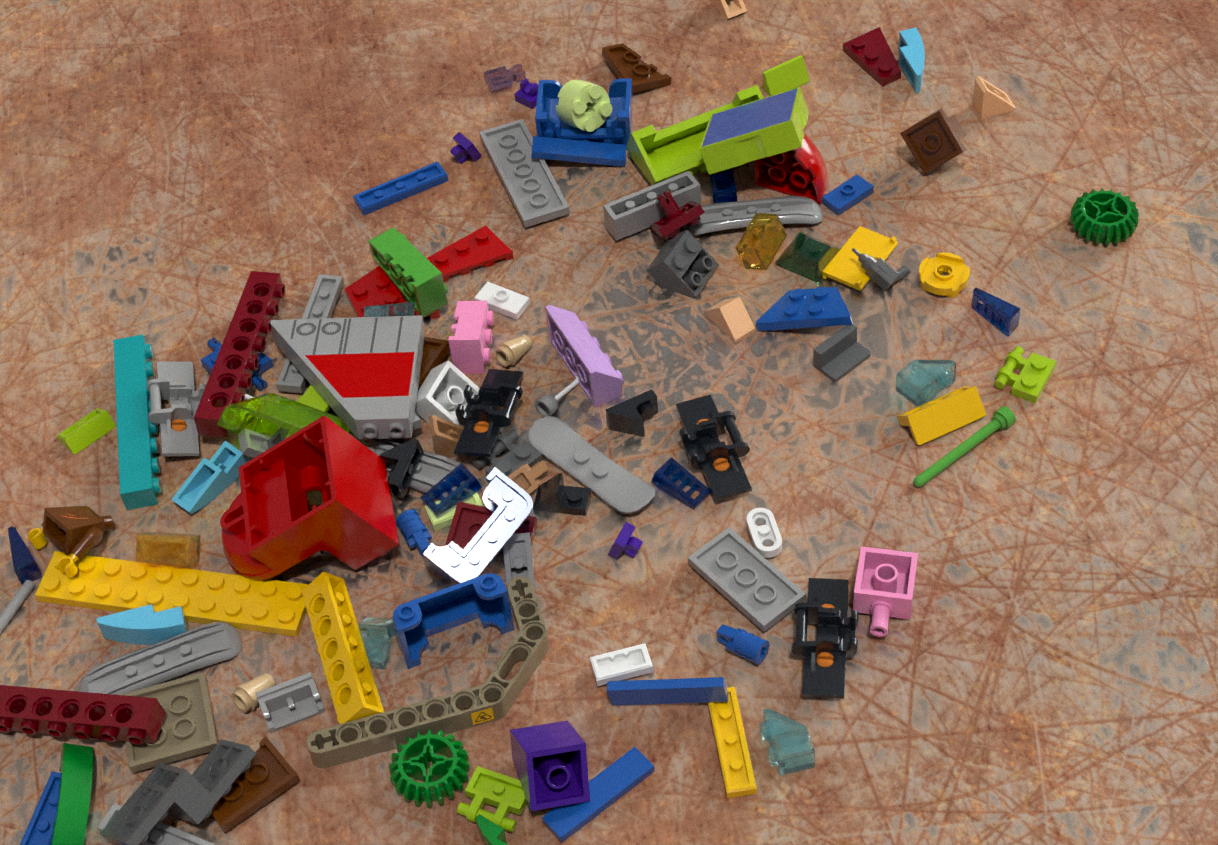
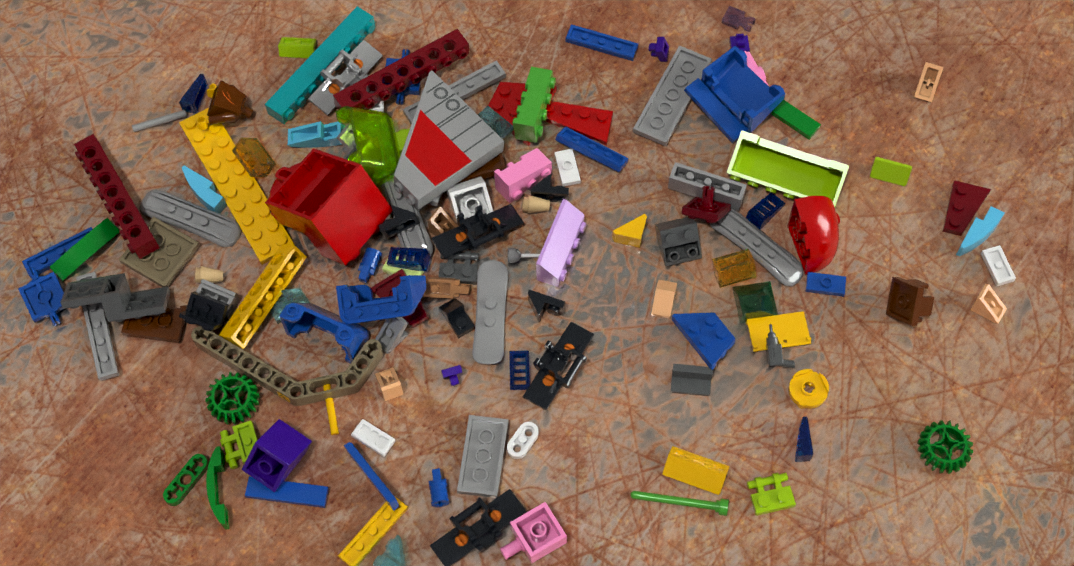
camera: 45 degrees right, 15 degrees up
yellowish green brick [556,80,612,132] -> none
reddish brown wing [602,43,672,93] -> none
tile [699,87,809,175] -> none
clear light blue slope [896,360,957,407] -> none
none -> black bracket [179,291,229,331]
none -> yellow bar [323,384,339,435]
none -> light nougat slope [375,367,404,401]
none -> black slope [531,174,569,203]
none -> blue tile [555,127,629,172]
none -> yellow slope [612,214,647,248]
none -> green tile [770,100,821,140]
none -> white plate [981,245,1016,287]

